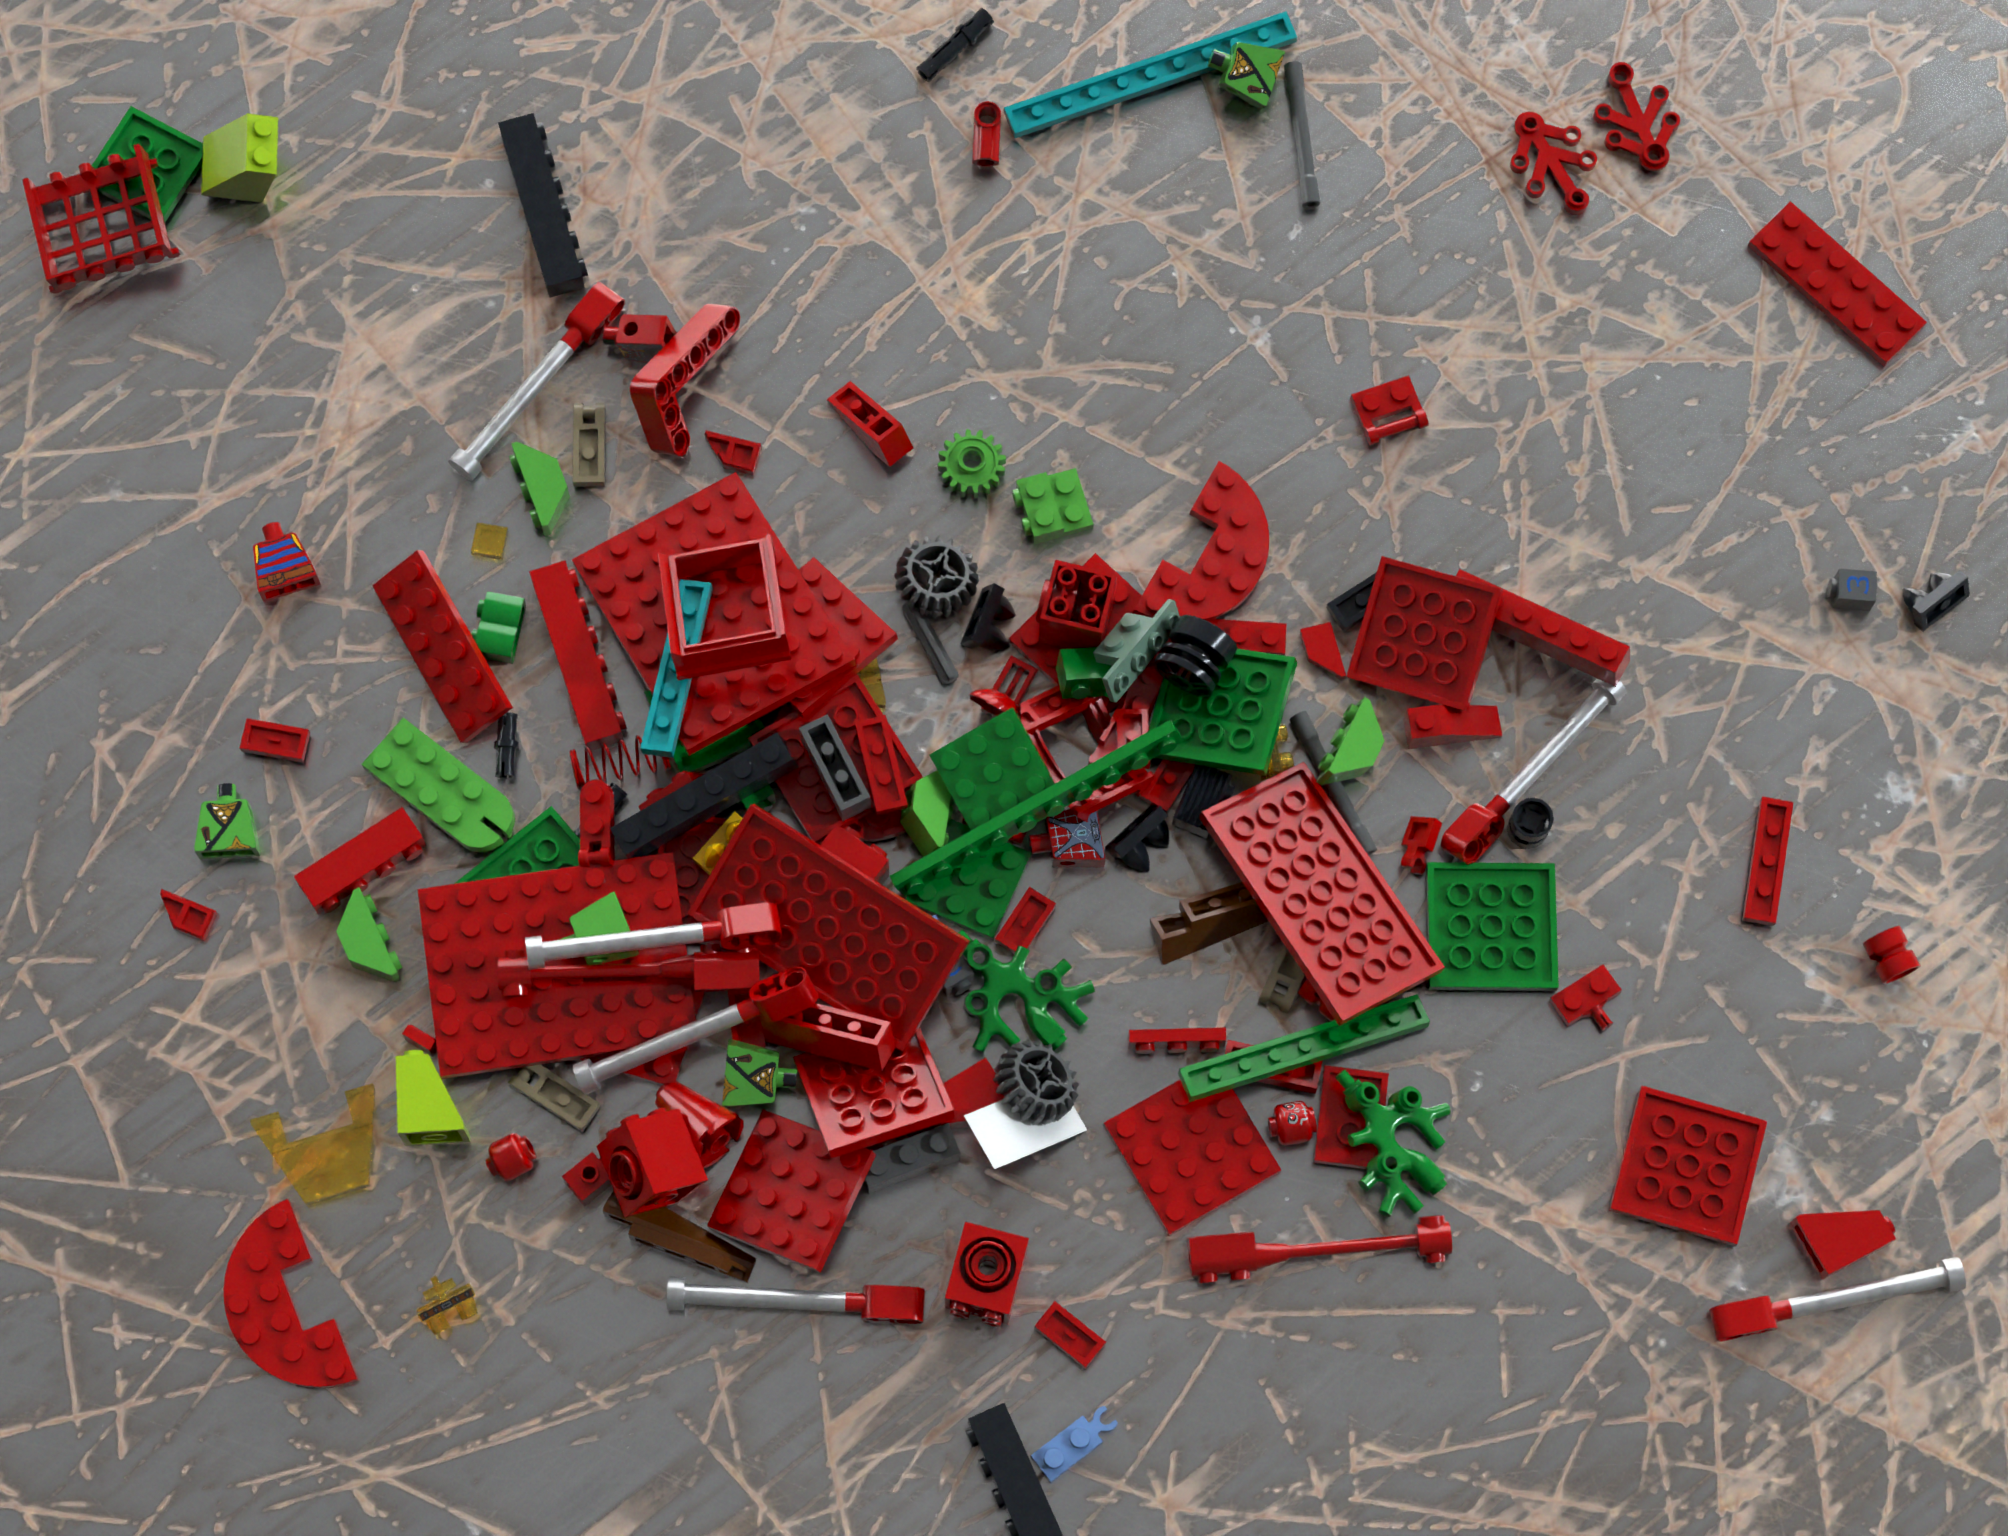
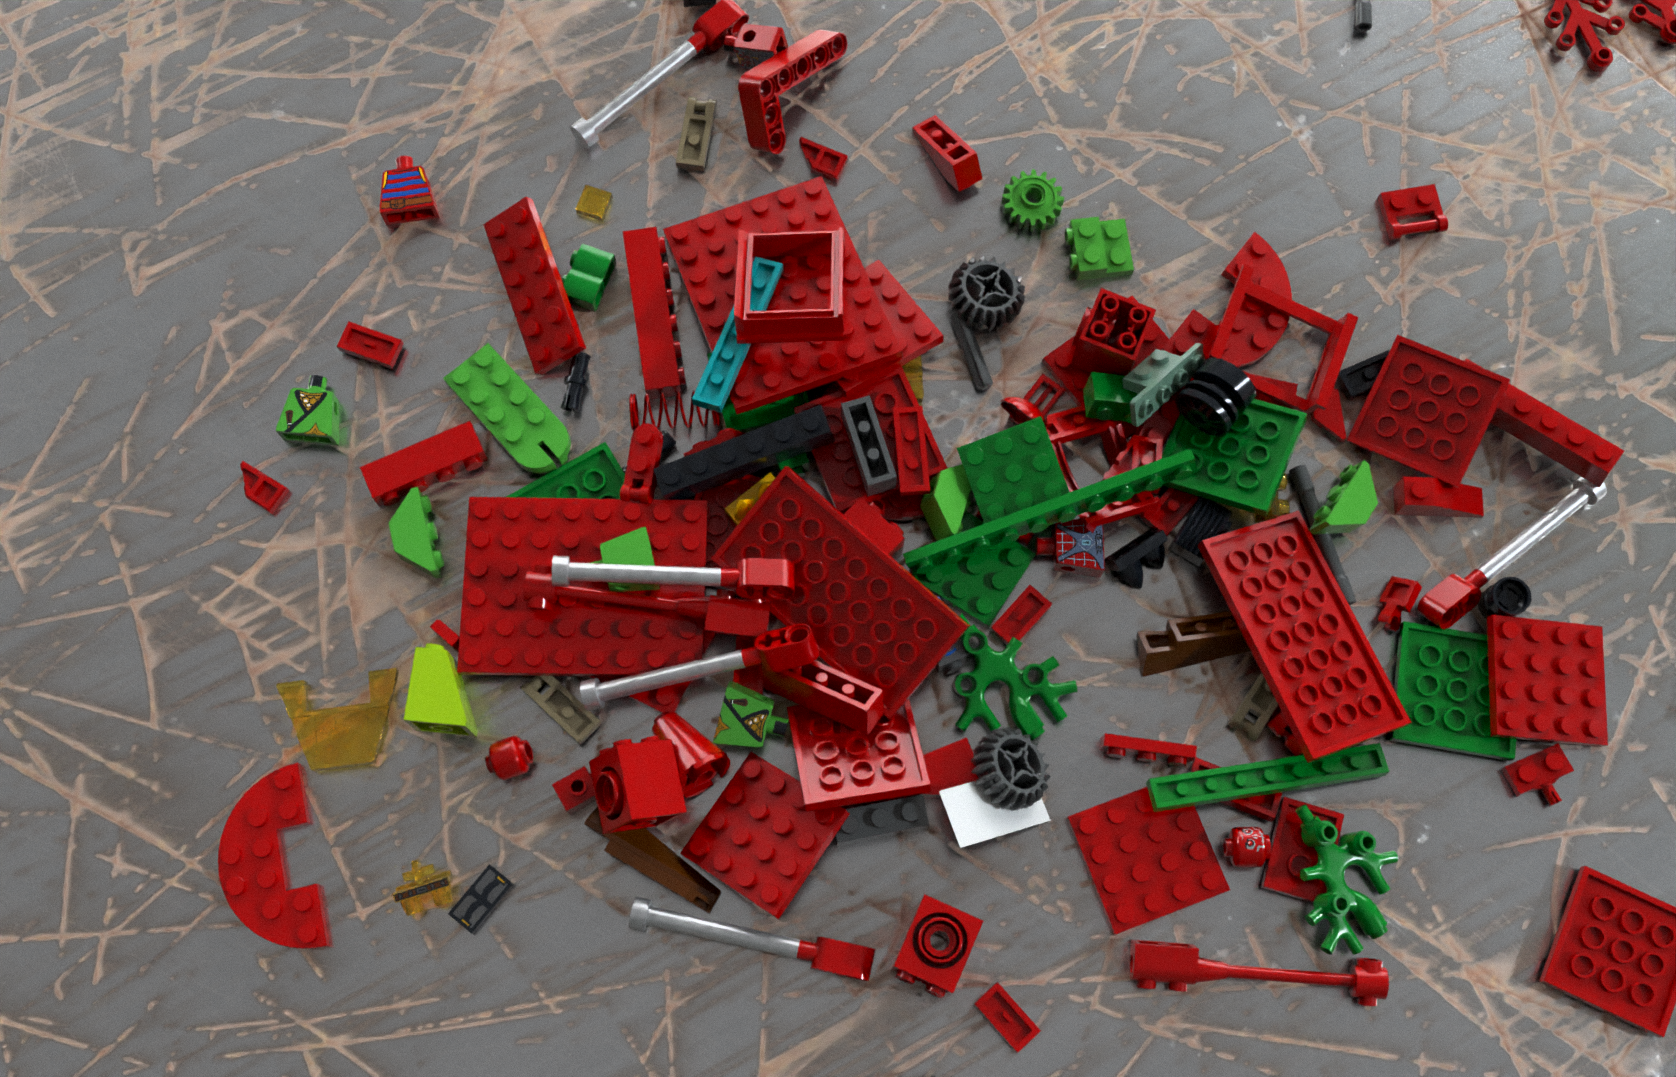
camera: 10 degrees right, 0 degrees up
bright green slope [509,442,570,537] -> none
black tile [960,583,1016,650] -> none
none -> tile [448,864,514,934]
none -> red piece [1208,264,1359,415]
none -> red plate [1487,615,1608,747]

